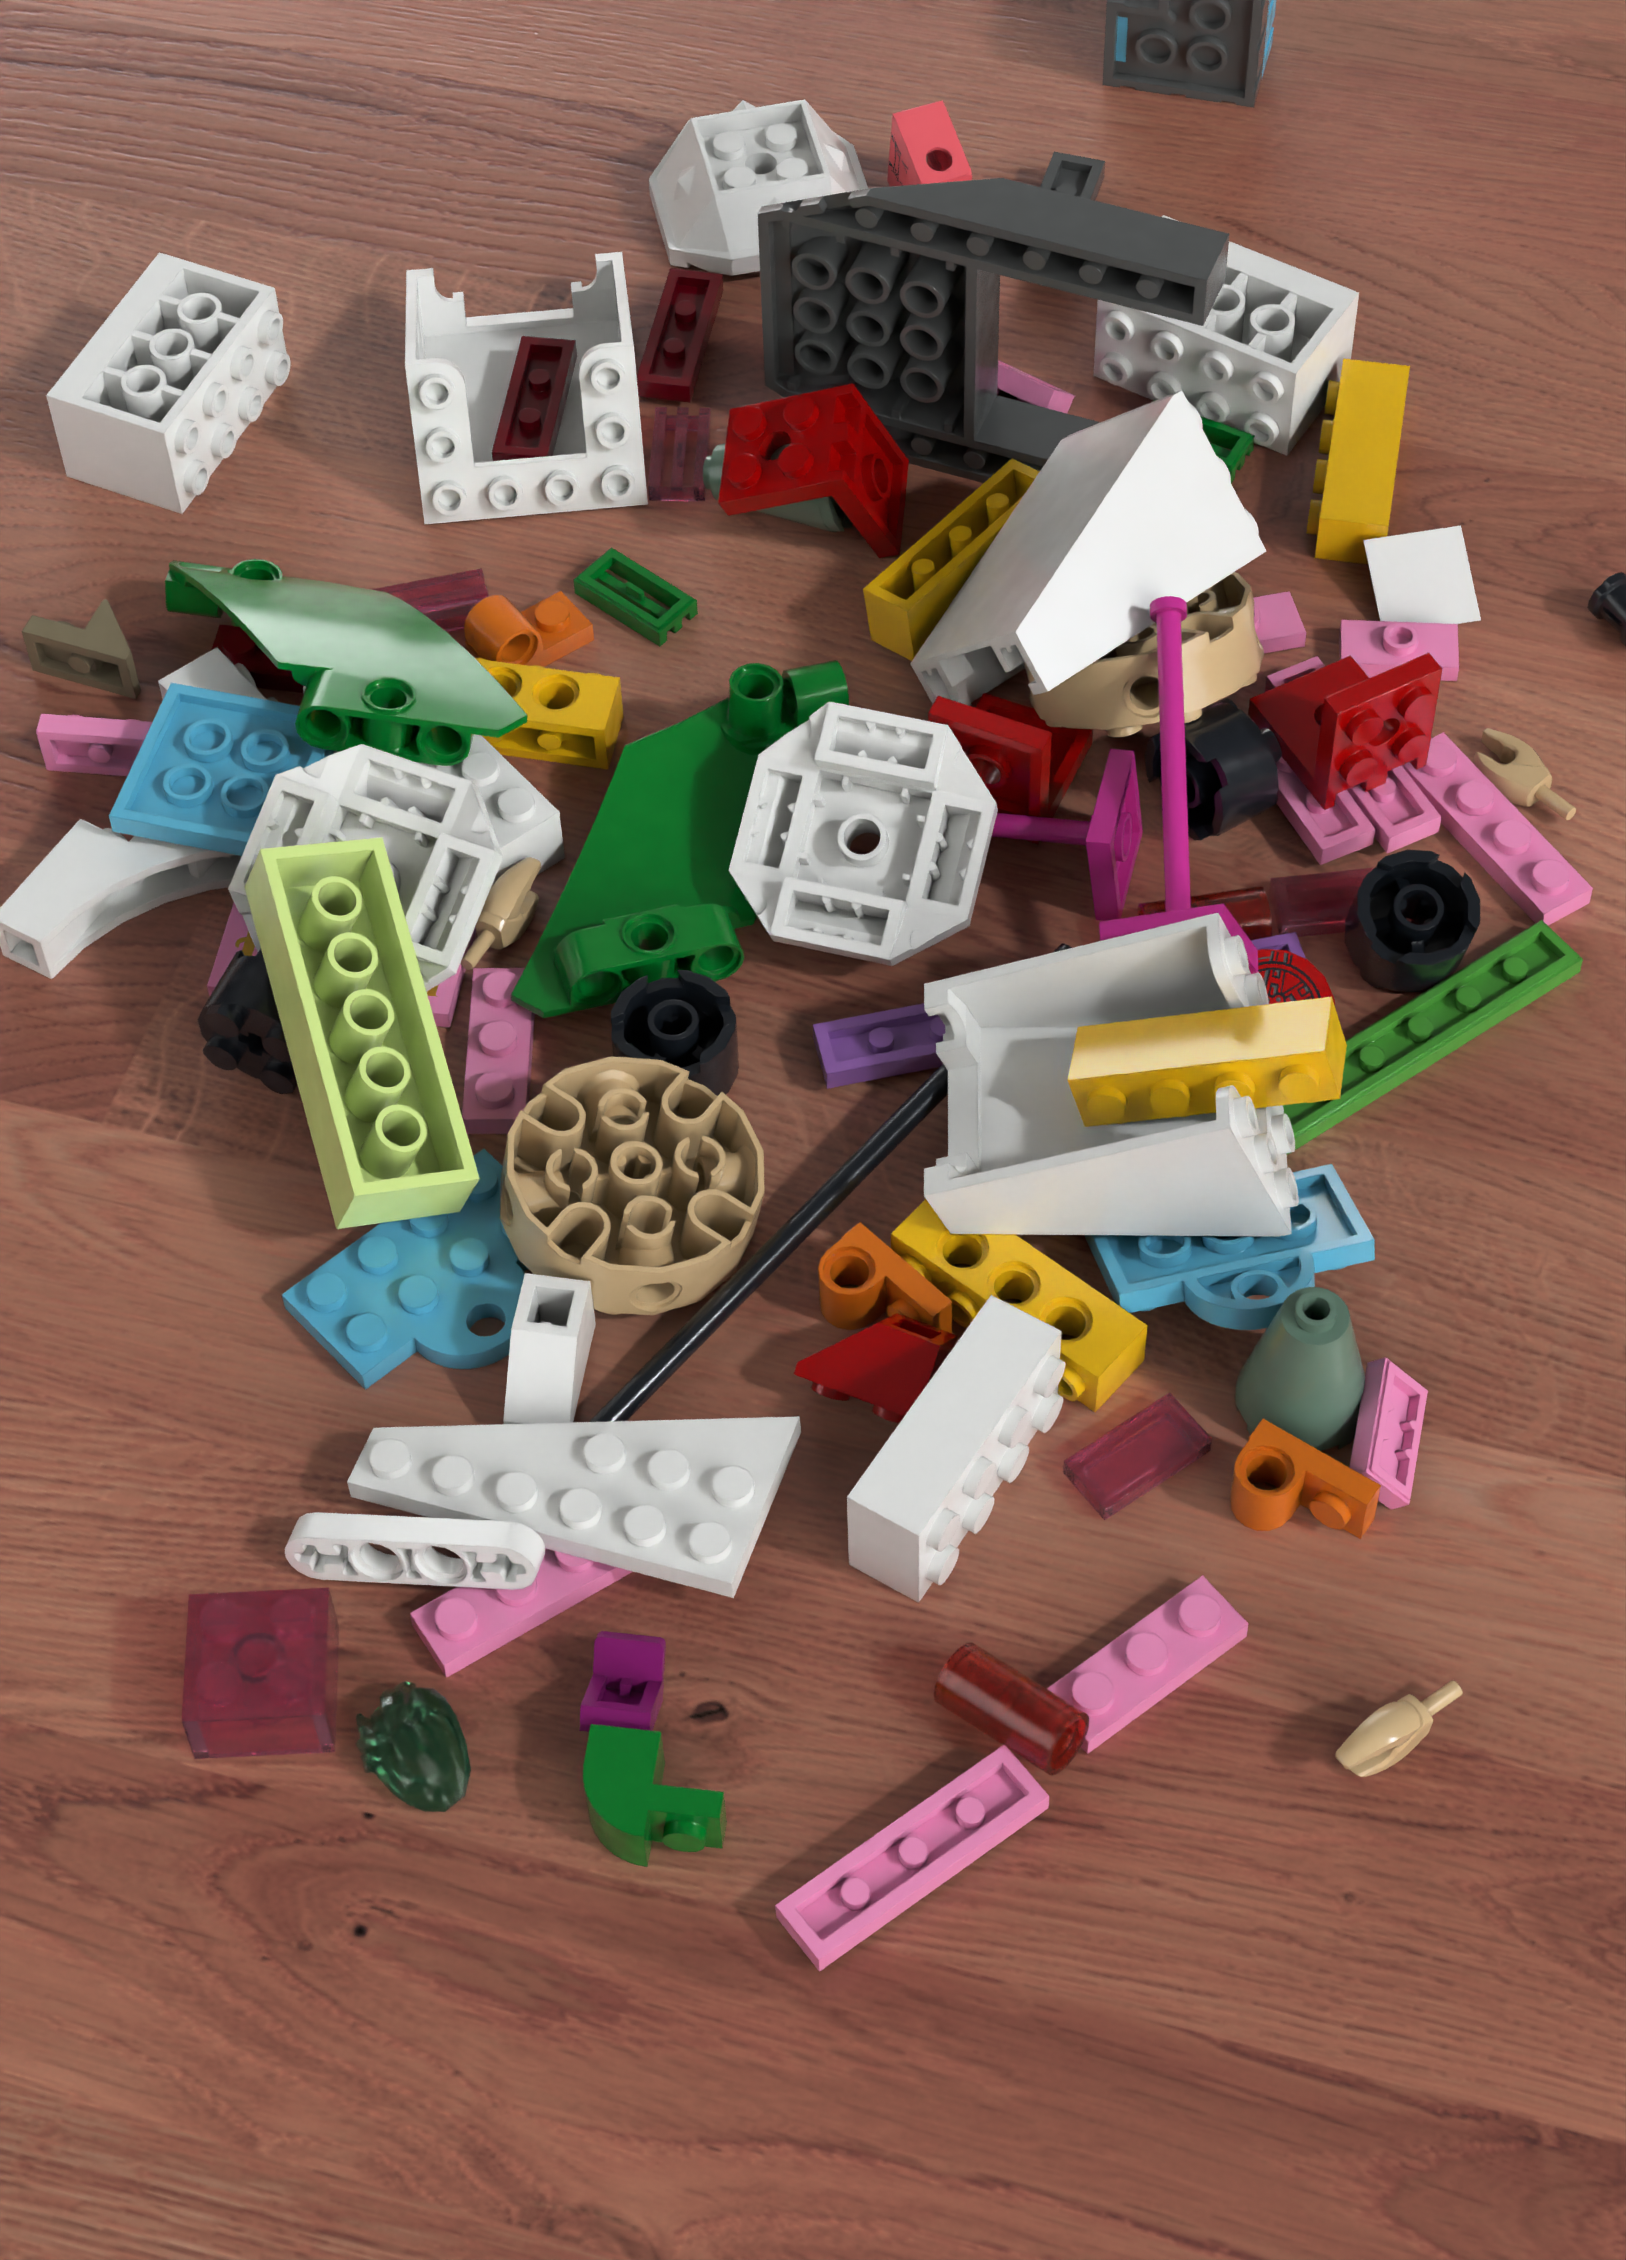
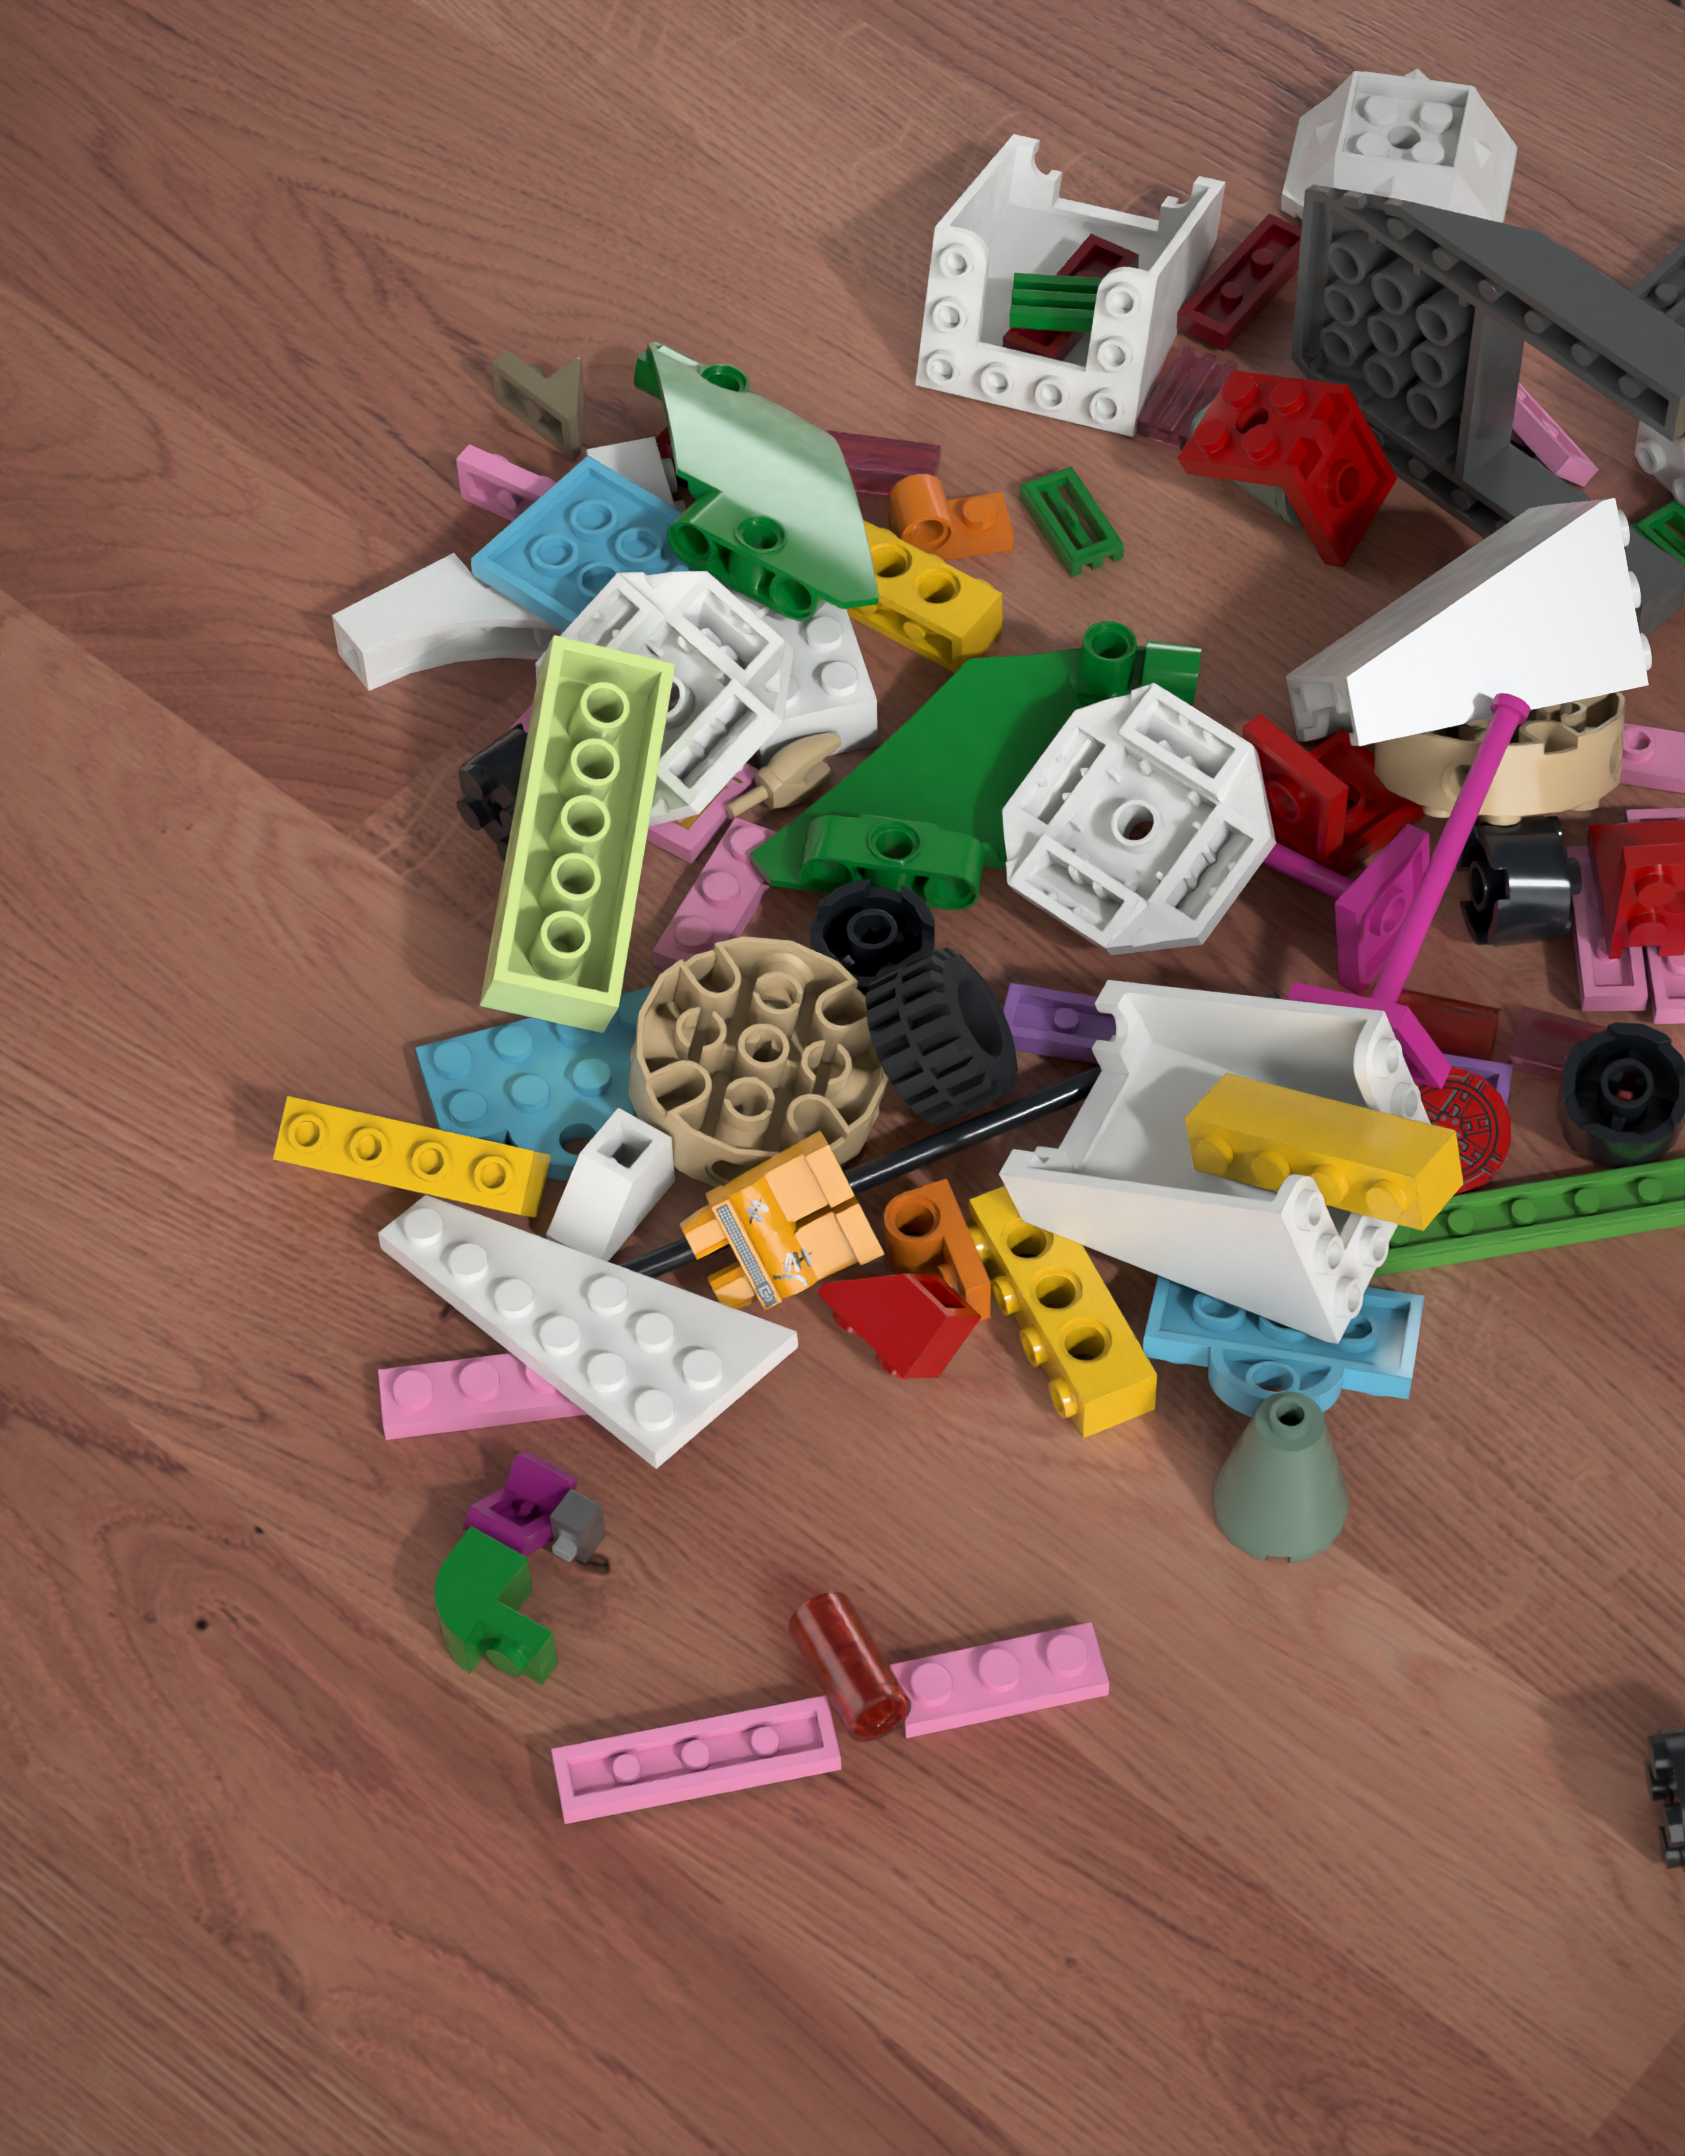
camera: 25 degrees right, 0 degrees up
white brick [46,252,291,514] -> none
clear pink brick [182,1588,339,1759] -> none
white beam [284,1512,545,1590] -> none
clear green hat [356,1682,471,1812] -> none
white brick [847,1295,1065,1603] -> none
yellow brick [863,458,1040,661] -> none
coral torso [887,100,972,187] -> none
clear pink tile [1063,1392,1212,1520] -> none
orange plate [1230,1419,1381,1539] -> none
tan hand [1335,1681,1463,1777] -> none
bright pink plate [1349,1357,1428,1510] -> none
none -> yellow brick [273,1096,552,1218]
none -> flat silver piece [550,1489,606,1563]
none -> light orange hips [680,1131,885,1310]
none -> black tyre [865,948,1018,1126]
none -> green tile [1009,273,1104,333]

